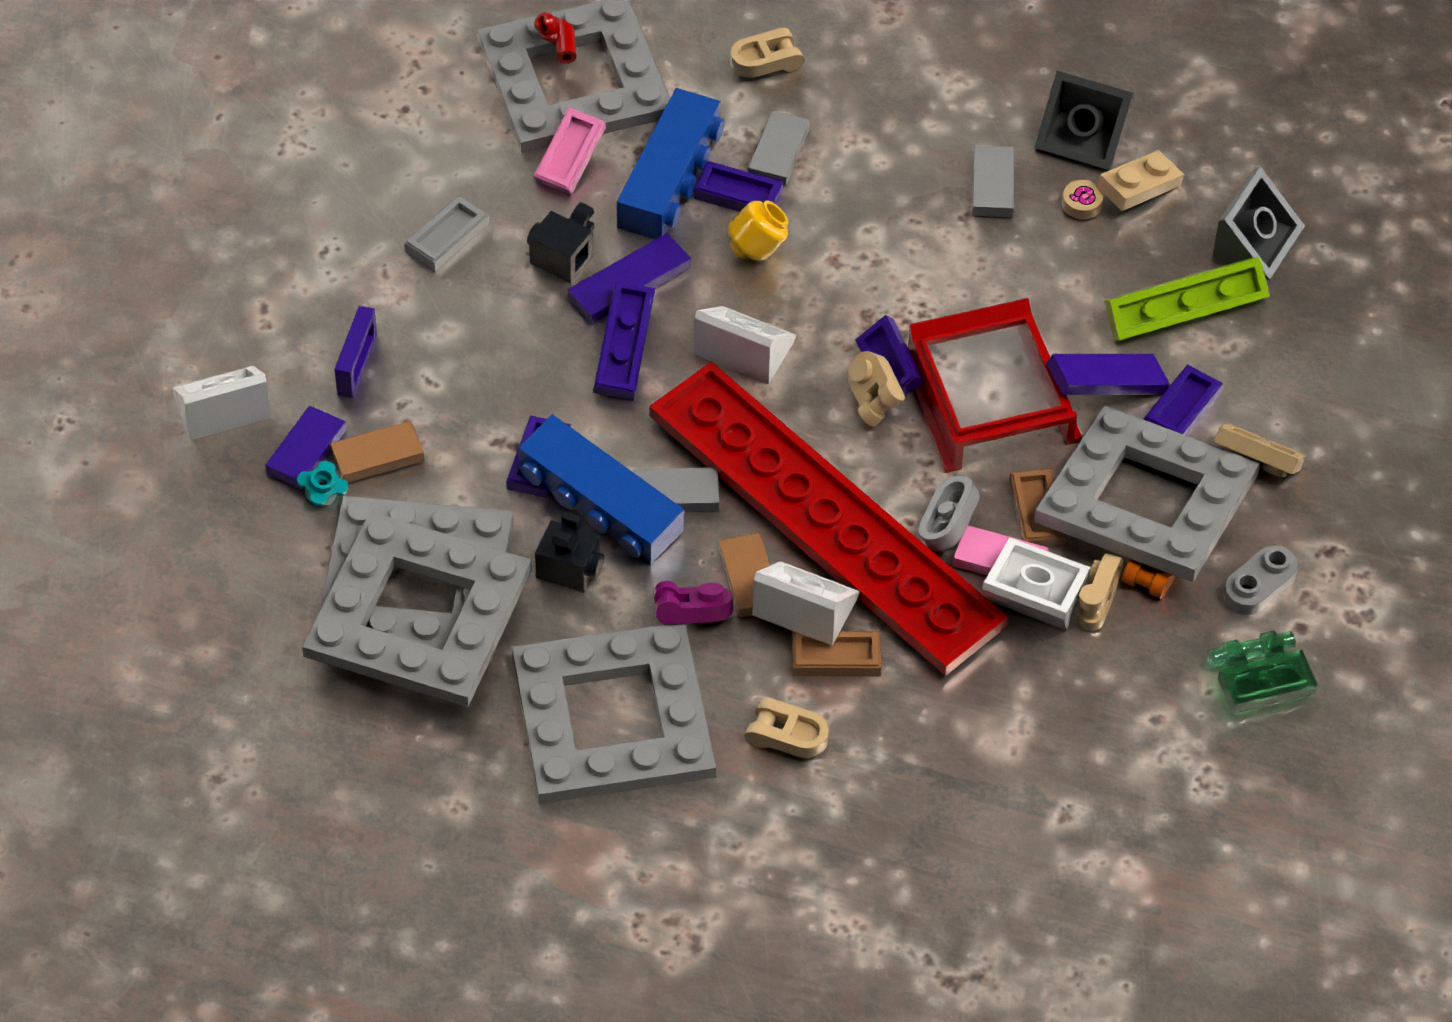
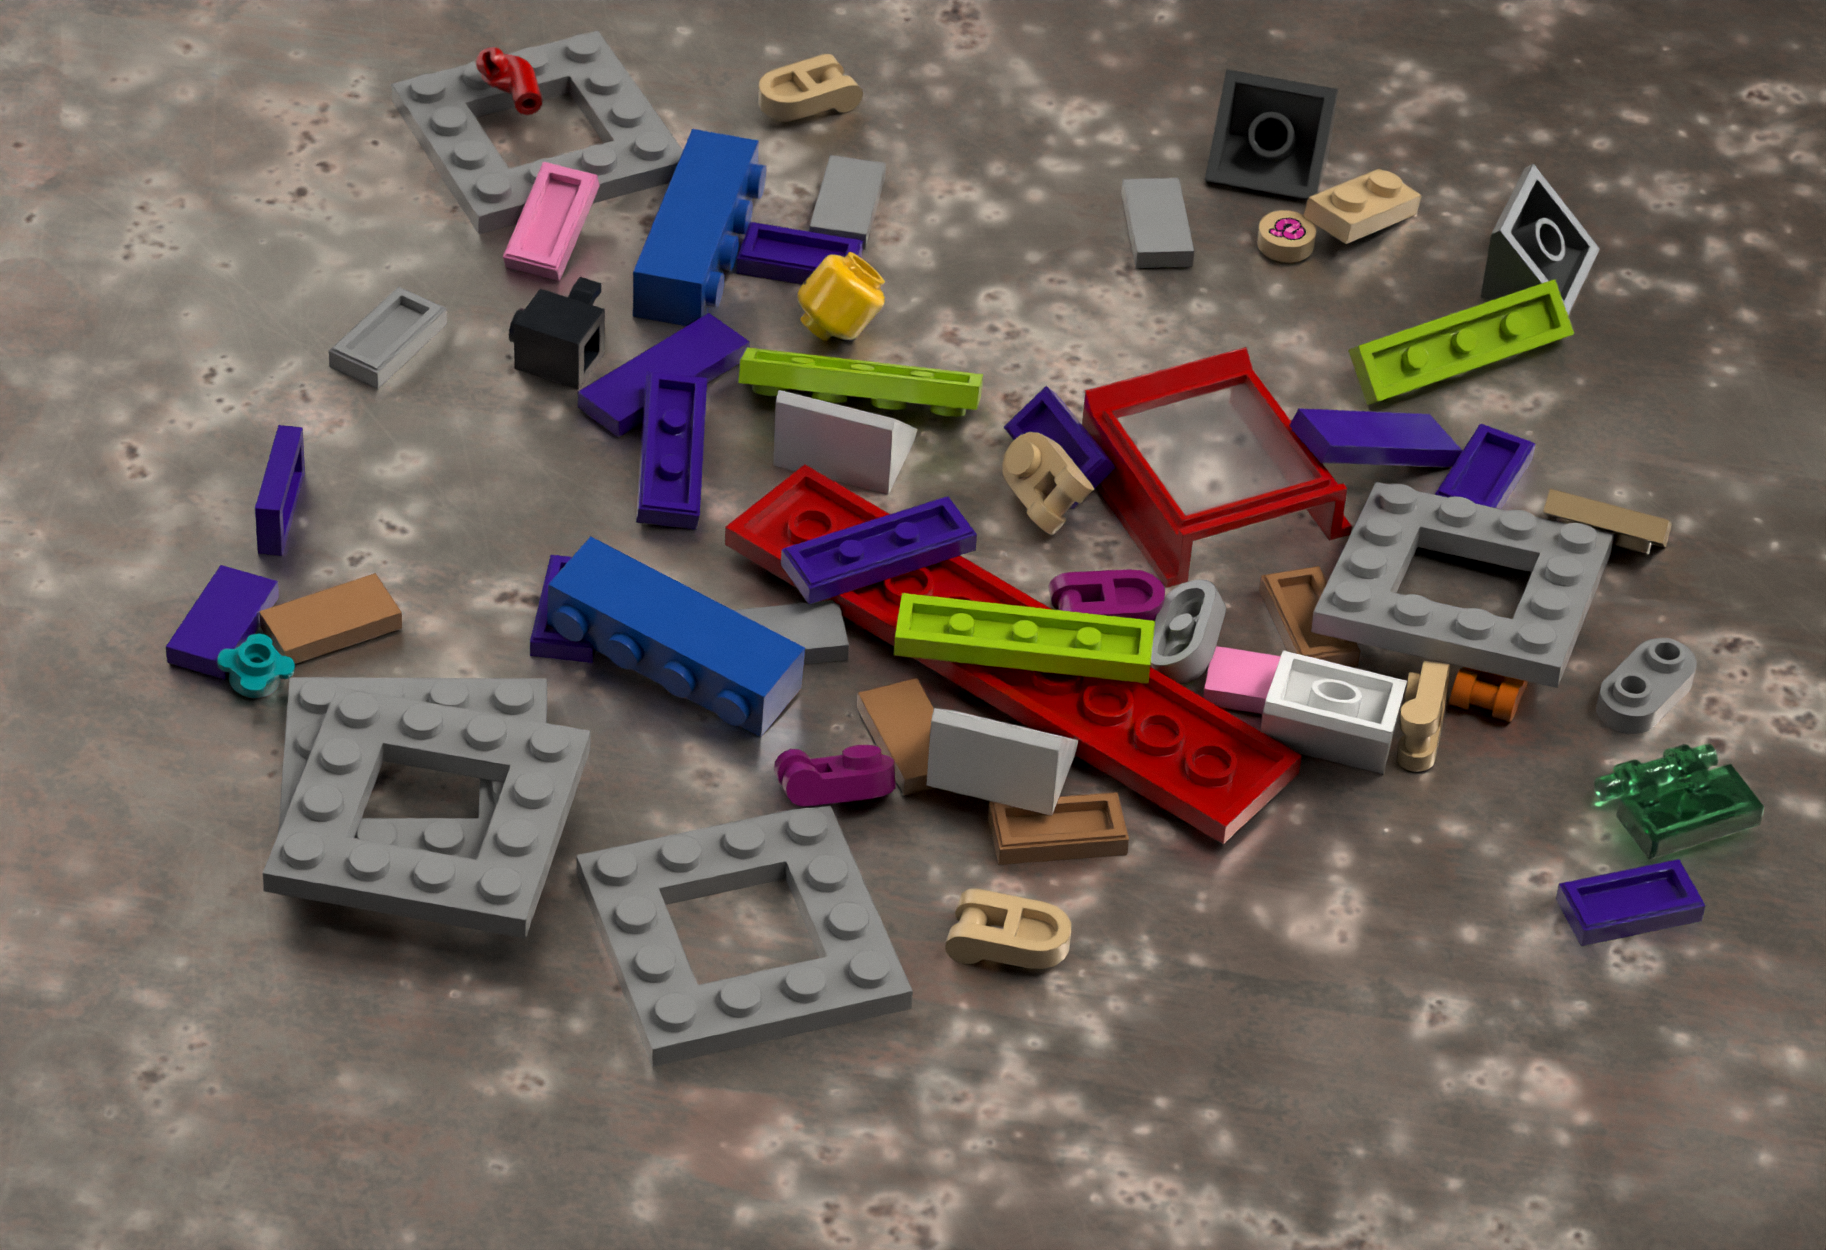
camera: 10 degrees left, 10 degrees down
white slope [172,366,272,440] -> none
black brick [535,511,605,593] -> none
none -> lime plate [738,347,983,416]
none -> dark purple tile [781,496,977,604]
none -> lime plate [894,593,1155,683]
none -> magenta plate [1048,569,1165,621]
none -> dark purple tile [1556,859,1706,946]

